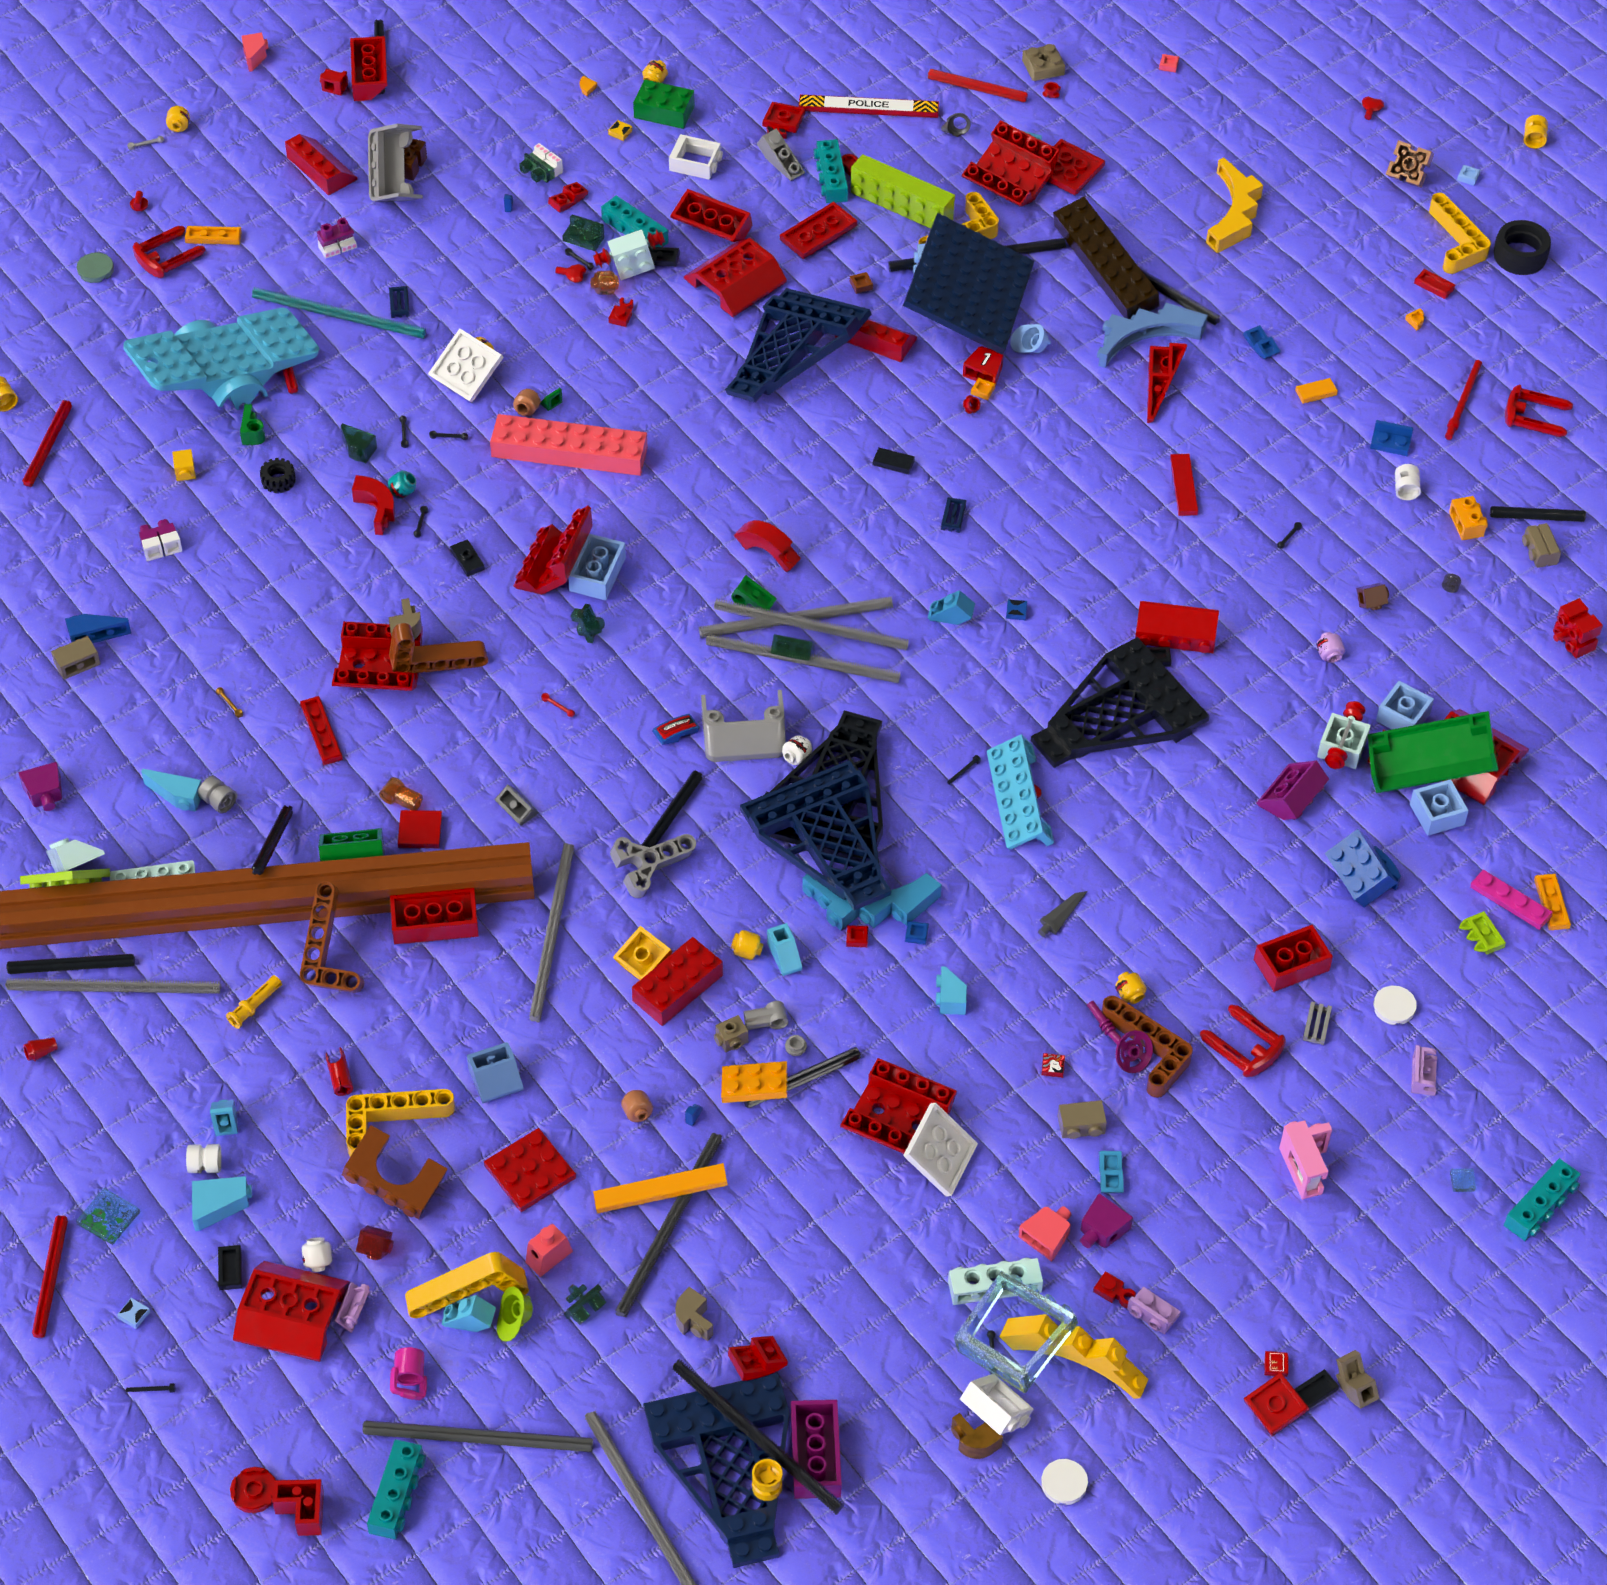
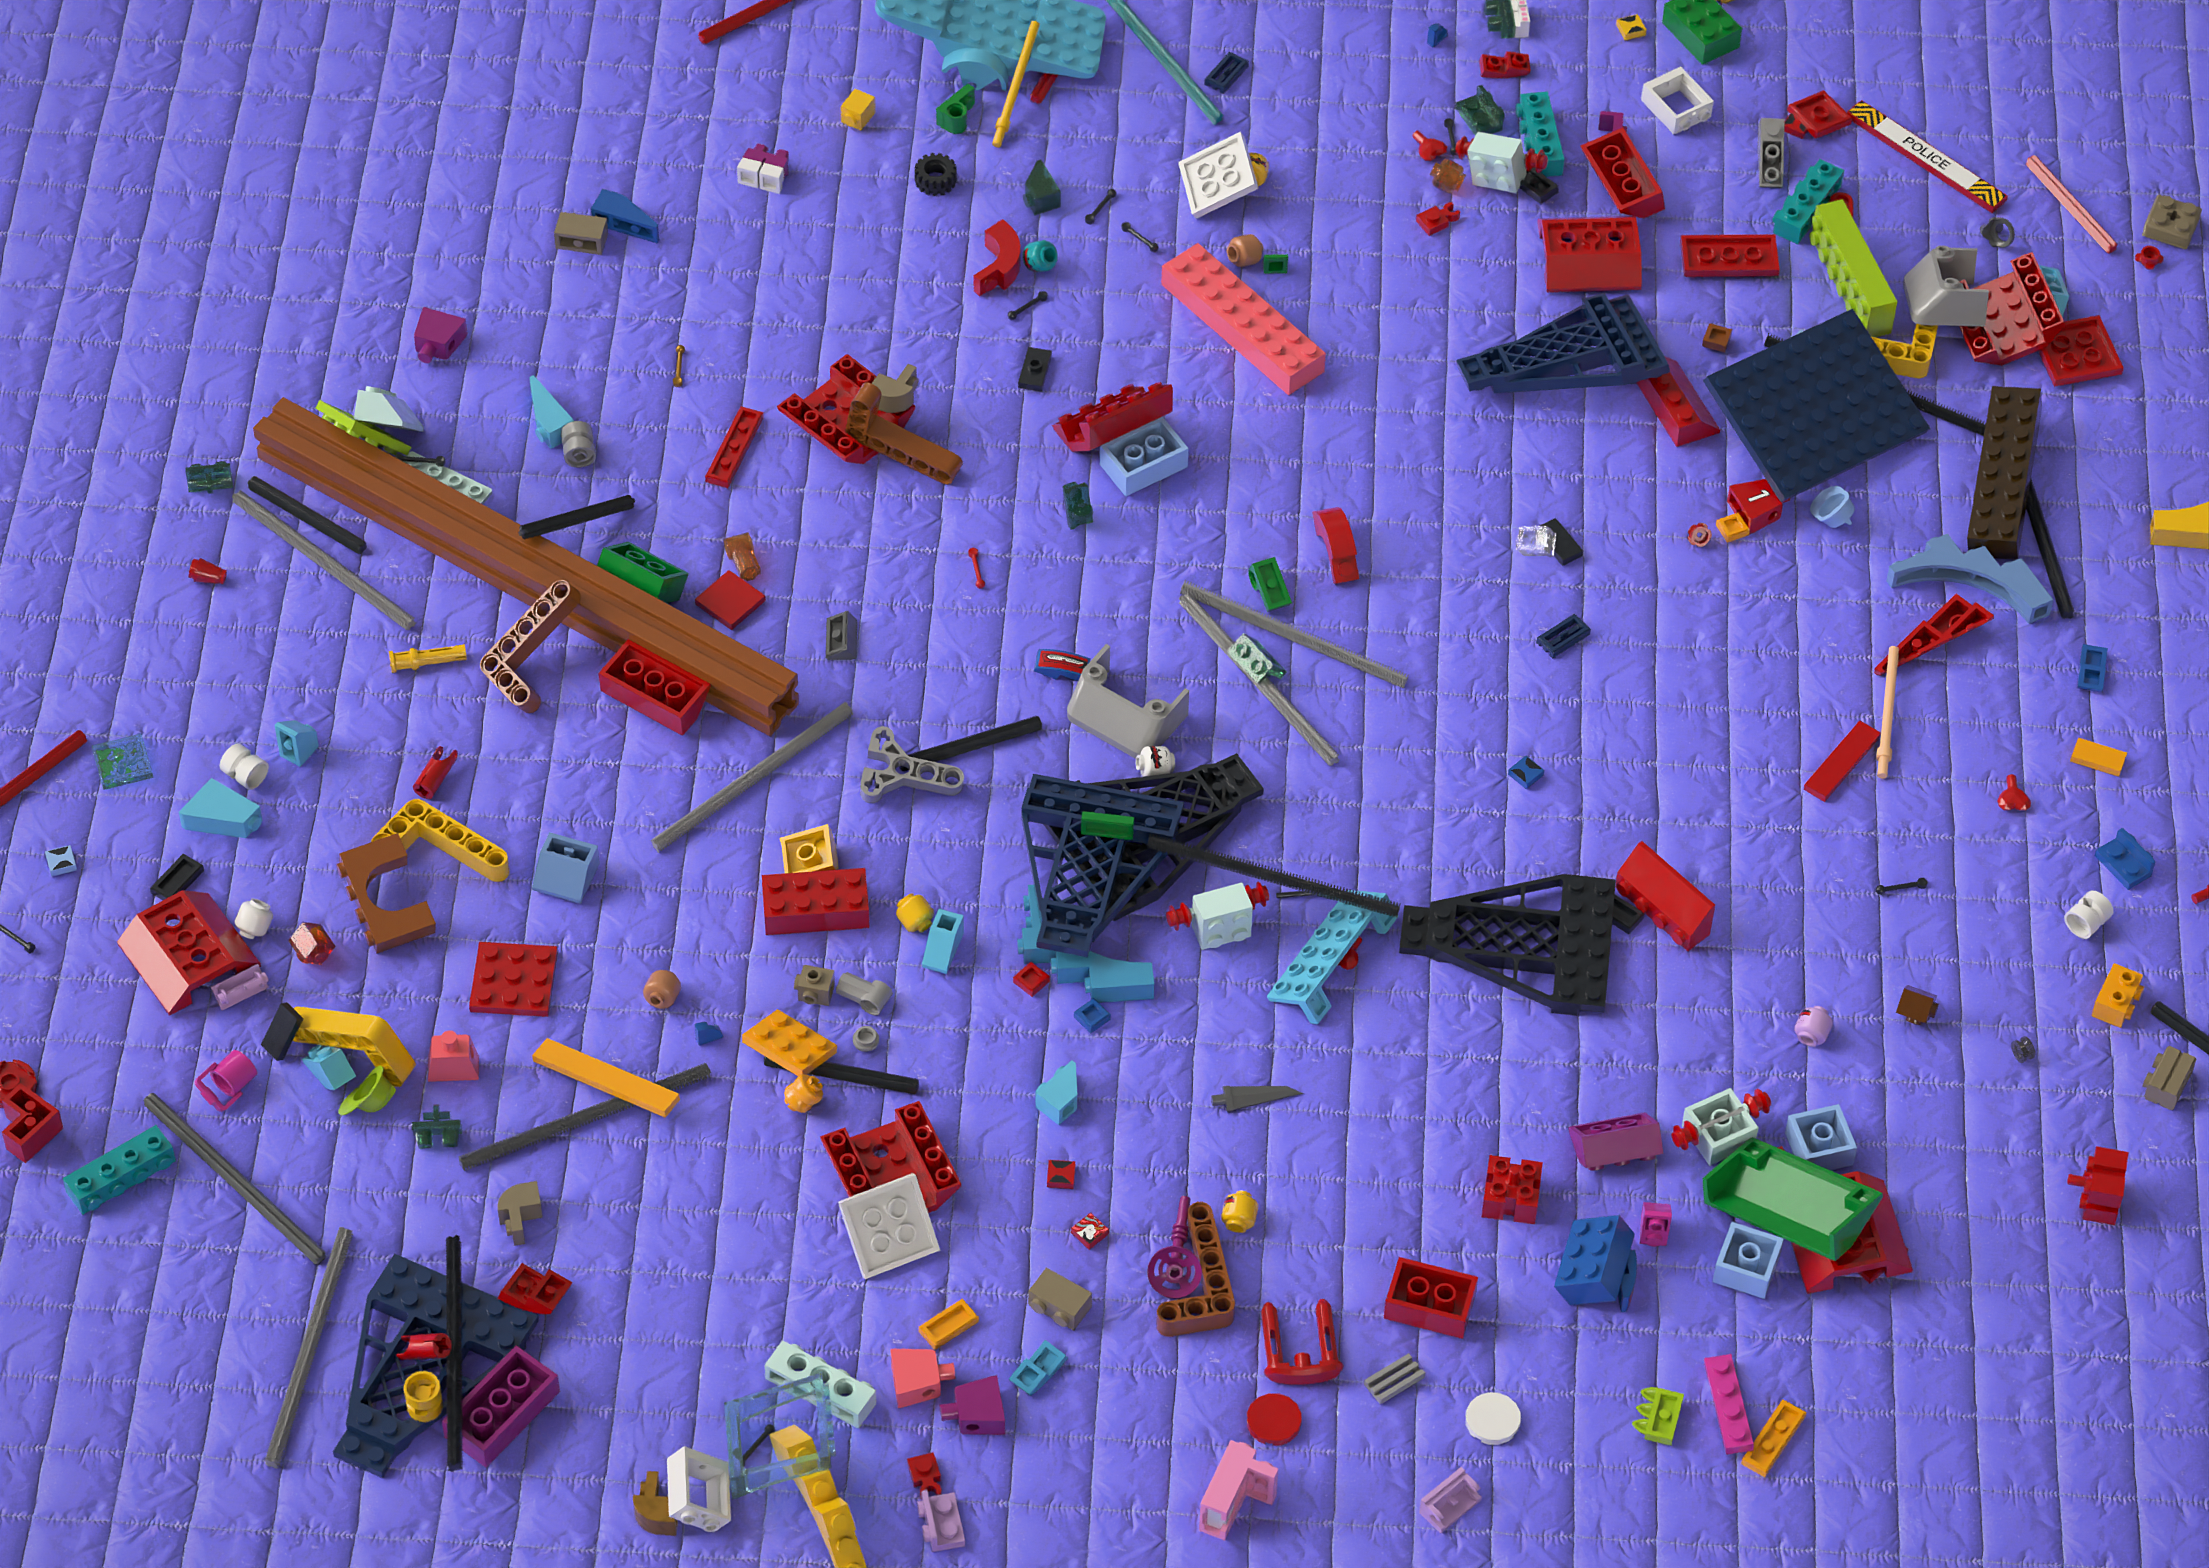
camera: 40 degrees right, 0 degrees up
light grey axle [714,598,909,651] -> none
dark azure slope [928,590,975,625] -> none
none -> black tile [261,1002,303,1061]
none -> black hinge [394,453,445,467]
none -> red piece [396,1333,452,1360]
none -> light orange piece [784,1074,823,1113]
none -> light orange tile [919,1298,979,1350]
none -> yellow bar [992,21,1040,148]
none -> red tile [1047,1160,1076,1189]
none -> green tile [1081,811,1134,840]
none -> black axle [1147,833,1401,918]
none -> light aqua brick [1166,882,1269,950]
none -> red tile [1247,1393,1302,1446]
none -> red brick [1481,1155,1543,1224]
none -> clear brick [1515,526,1556,557]
none -> magenta bracket [1598,111,1627,133]
none -> dark pink slope [1640,1202,1672,1247]
none -> light nougat bar [1876,646,1899,779]
none -> light grey windscreen [1903,245,1989,326]
none -> red rock [1997,774,2031,811]

